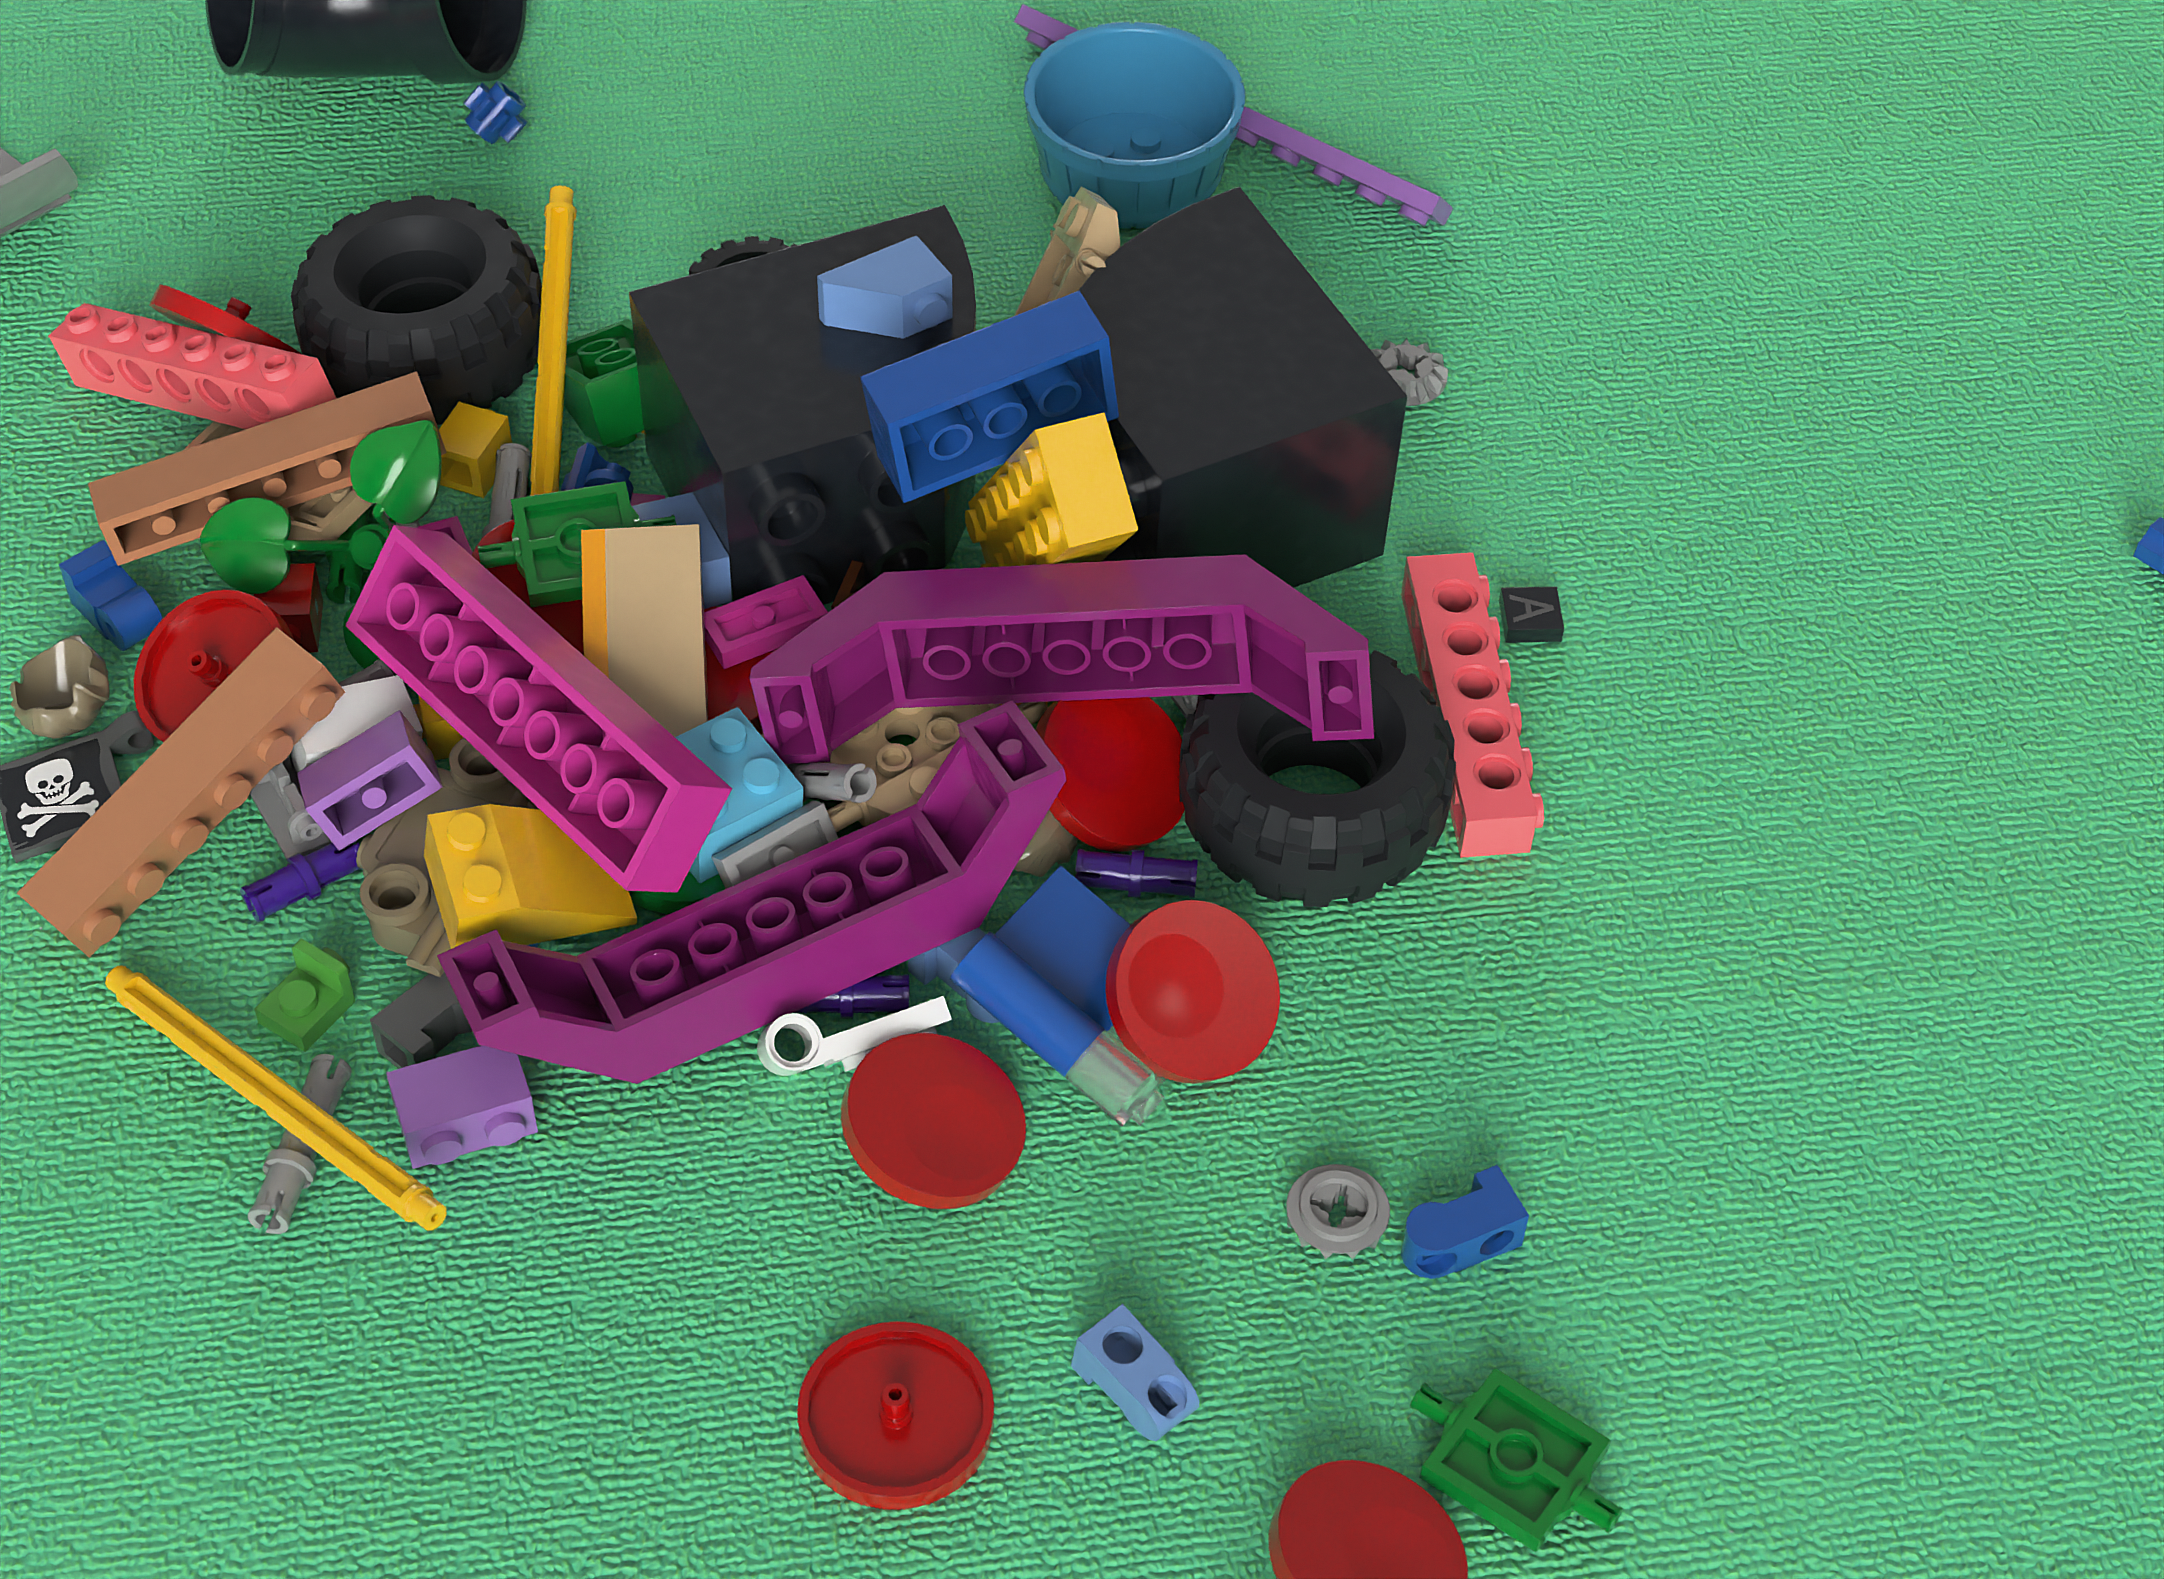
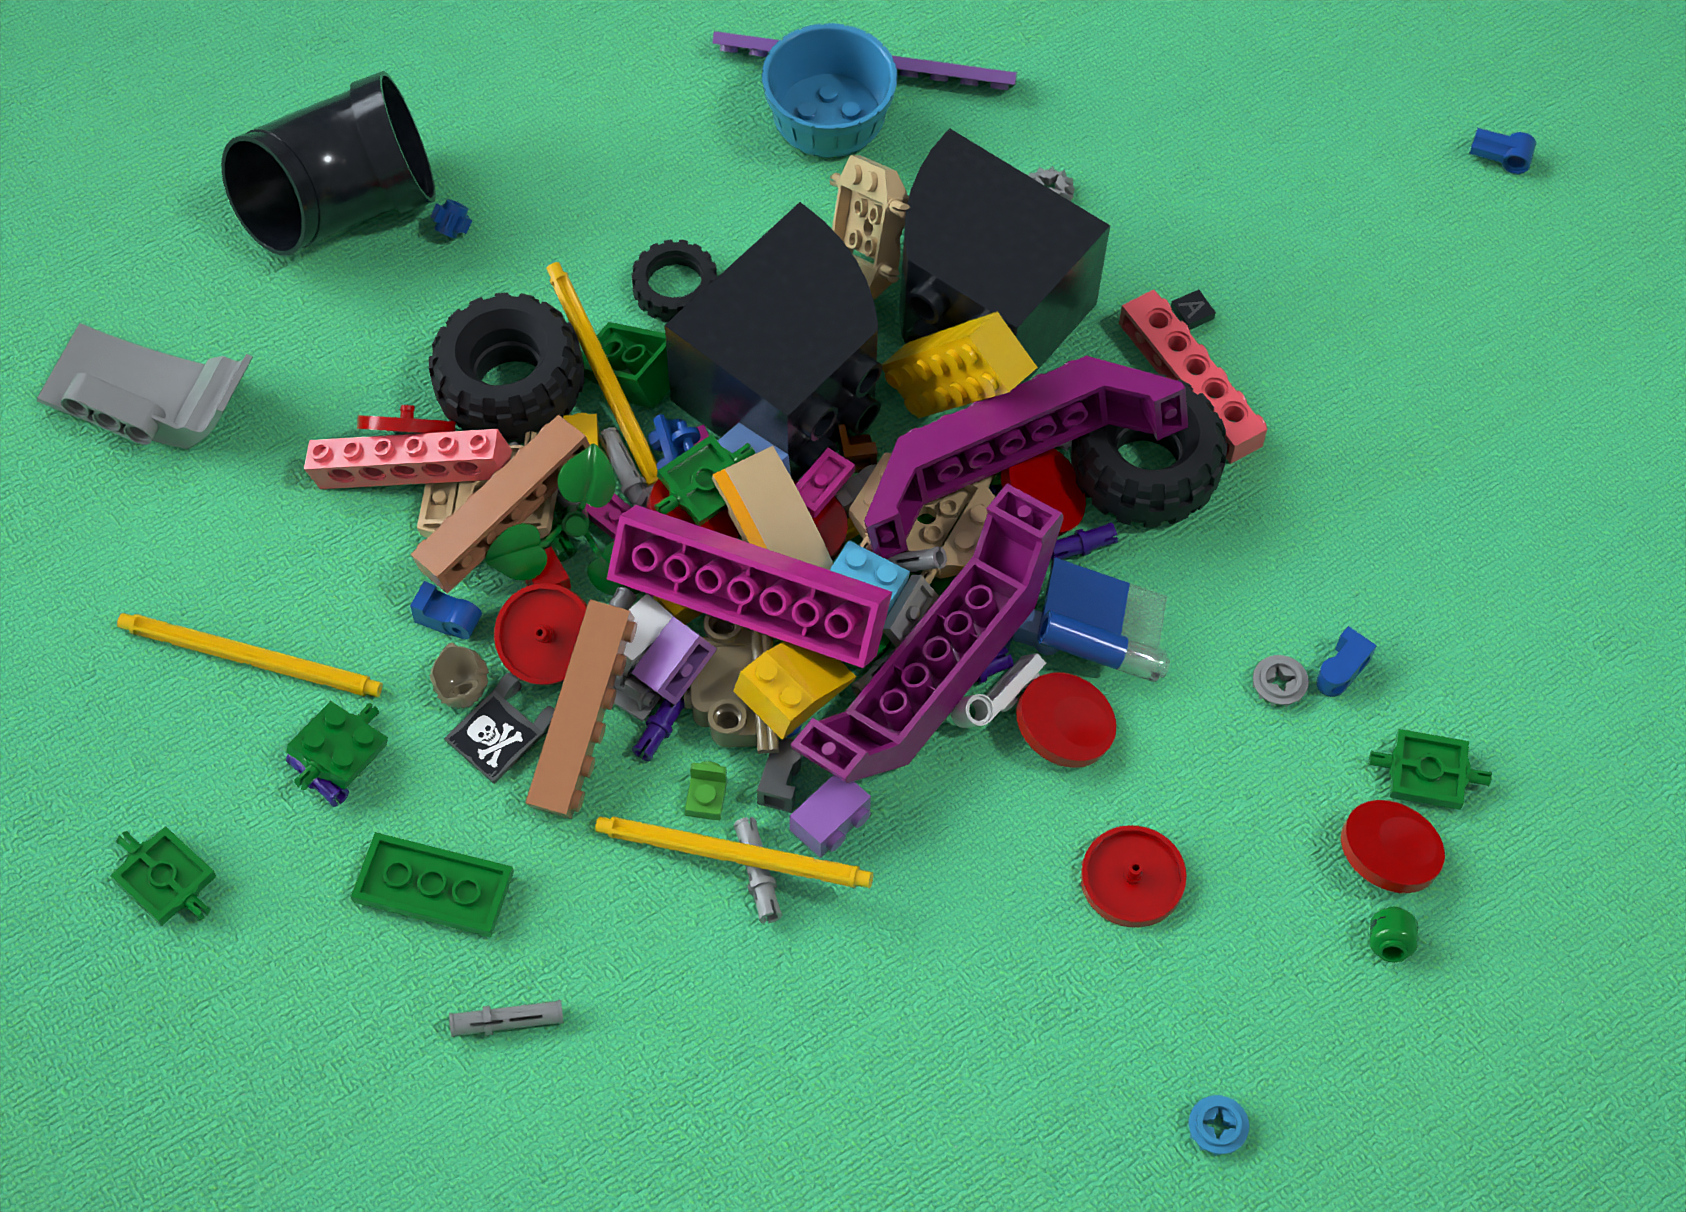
camera: 25 degrees left, 10 degrees up
medium blue slope [817,235,953,339] -> none
blue brick [860,290,1119,503] -> none
medium blue leg [1071,1304,1199,1441] -> none
red piece [1106,900,1280,1084] -> none

